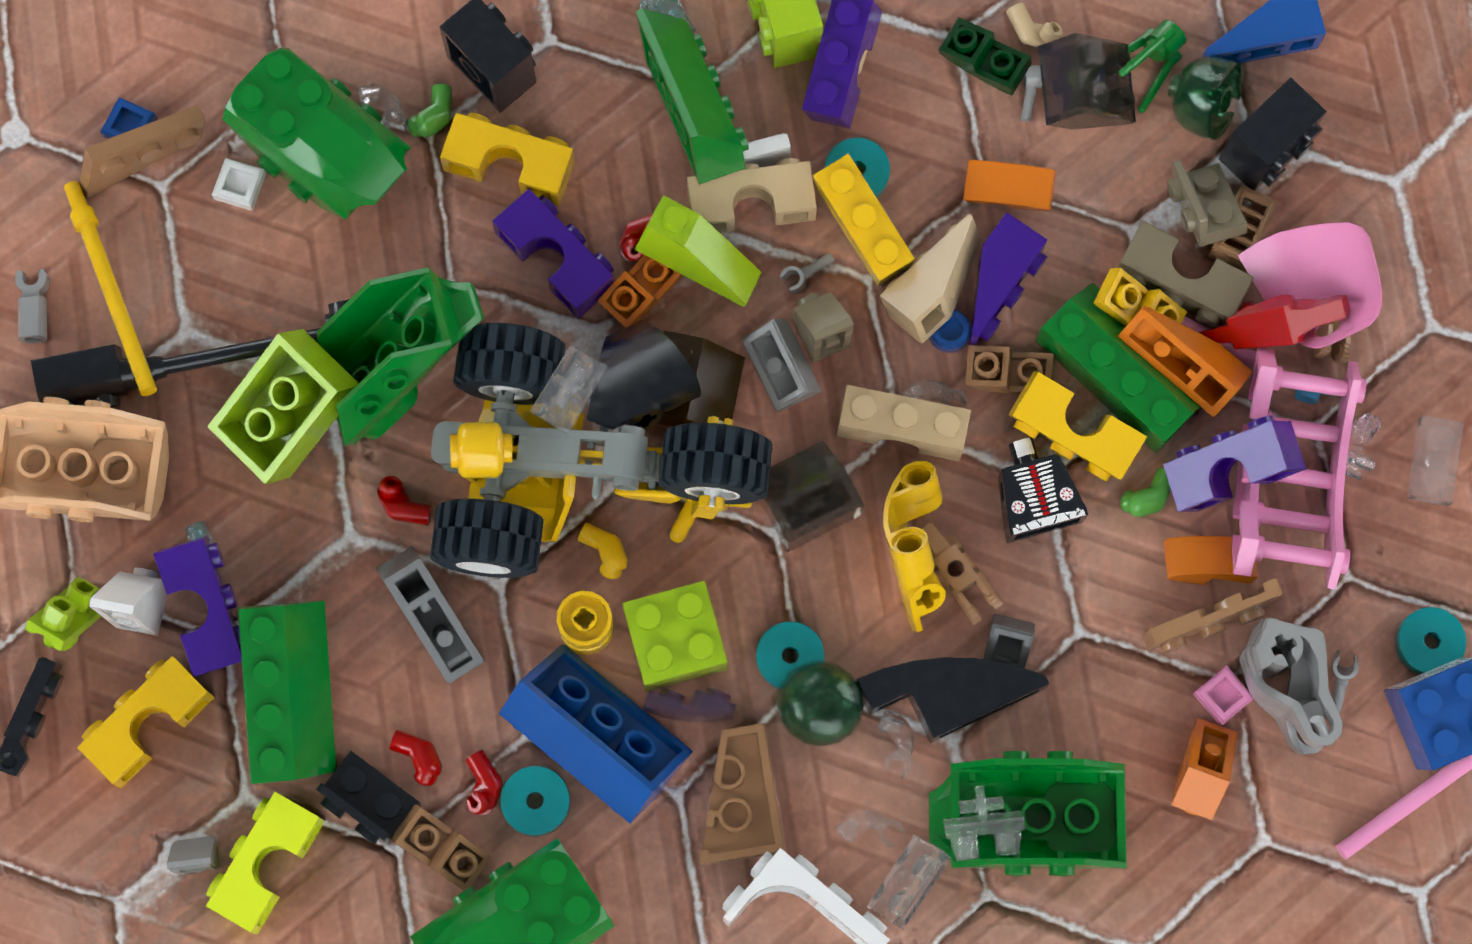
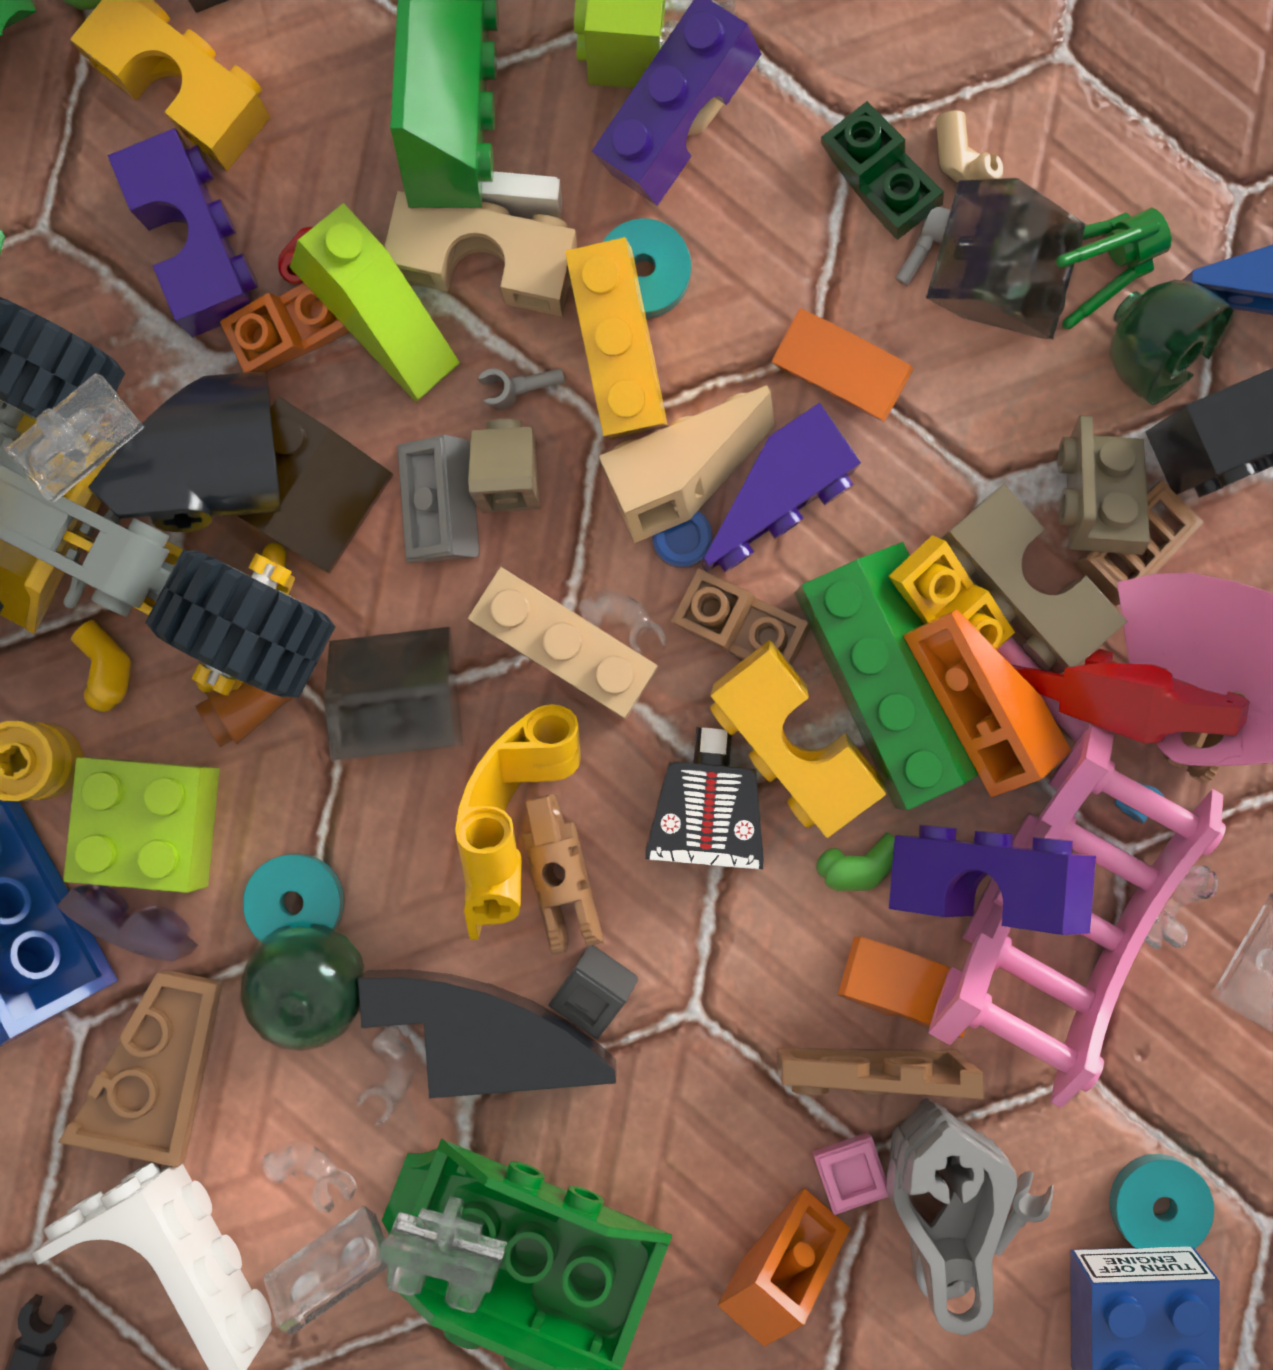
camera: 25 degrees right, 10 degrees up
none -> dark orange cone [195,682,292,747]

